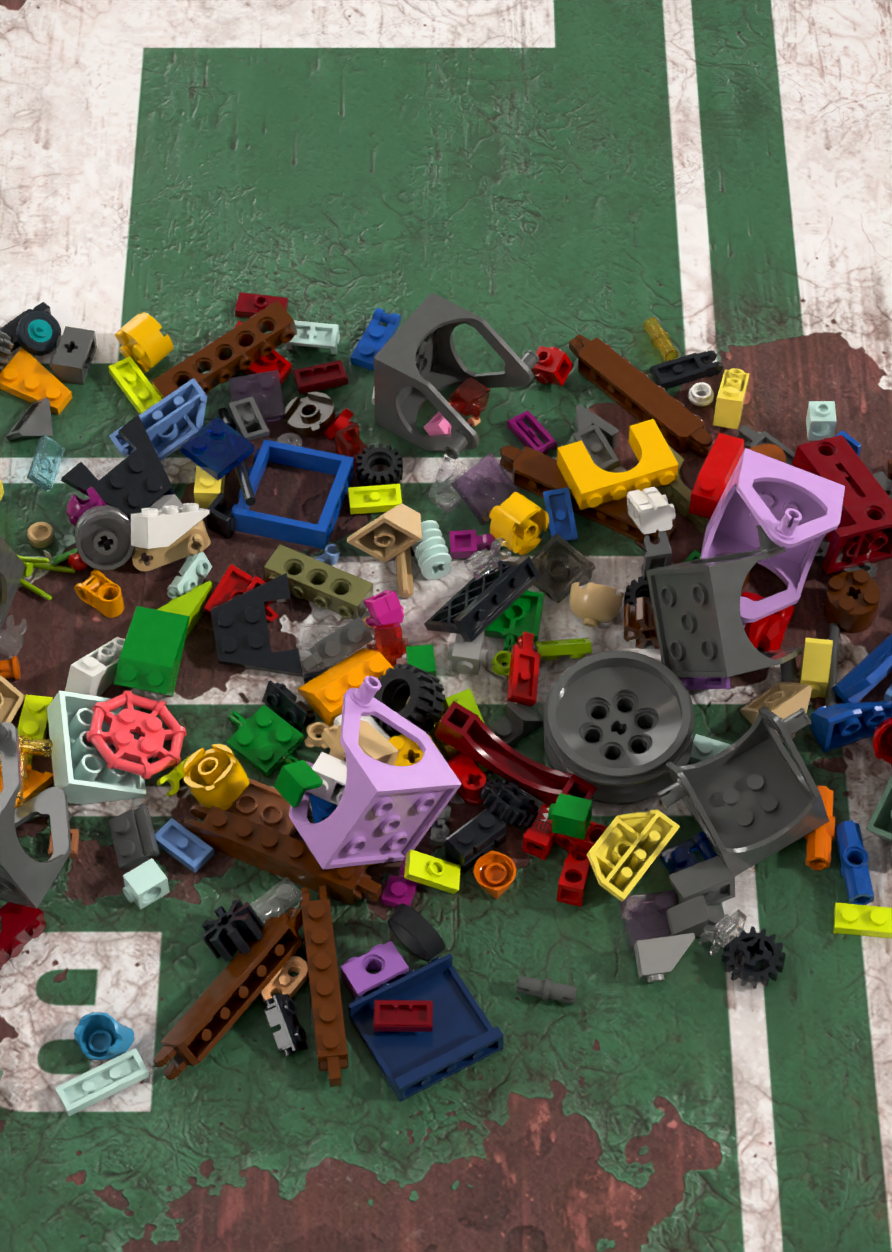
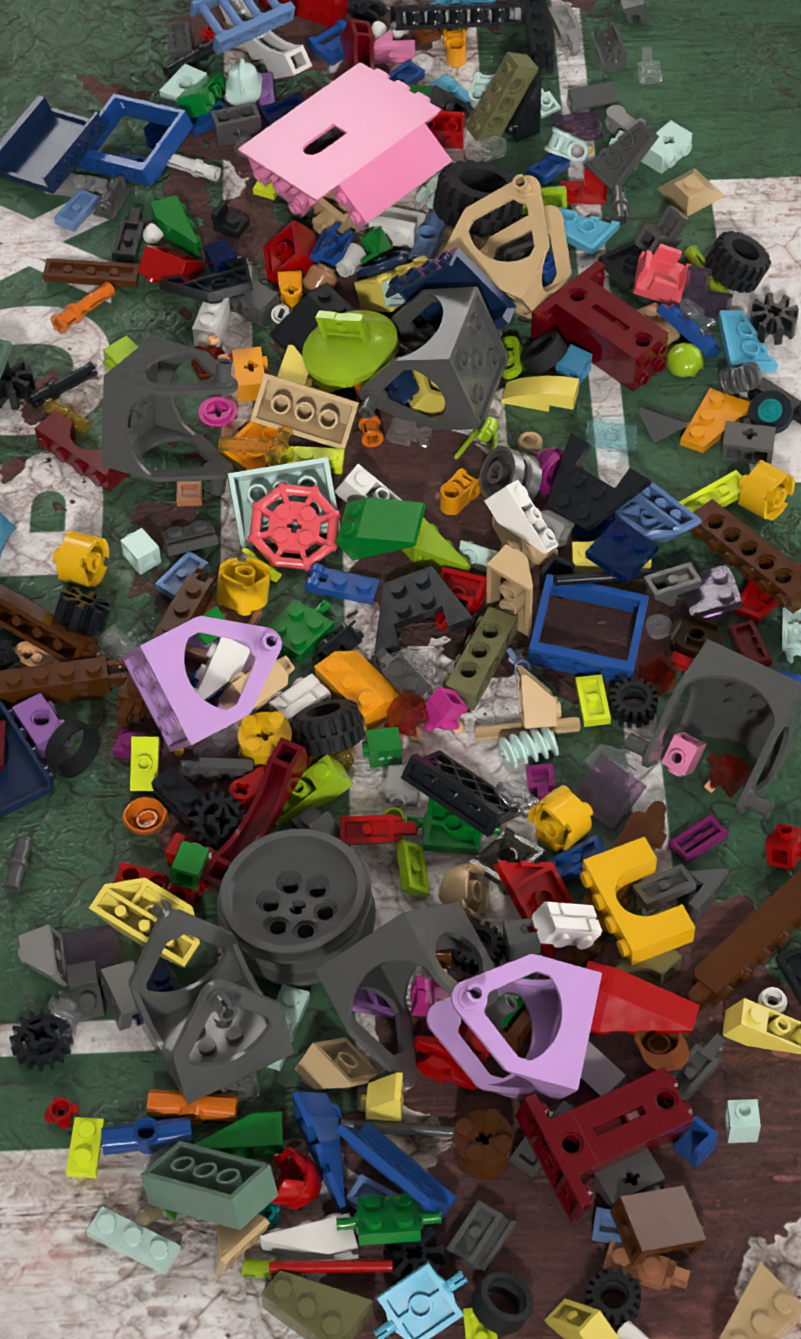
camera: 90 degrees right, 0 degrees up
tan plate [305,722,331,749] -> none
none -> red plate [44,1097,79,1129]
none -> yellow brick [53,530,109,587]
none -> green slope [194,1112,284,1161]
none -> blue plate [304,563,380,605]
none -> tan slope [486,544,533,637]
none -> red wing [493,861,575,959]

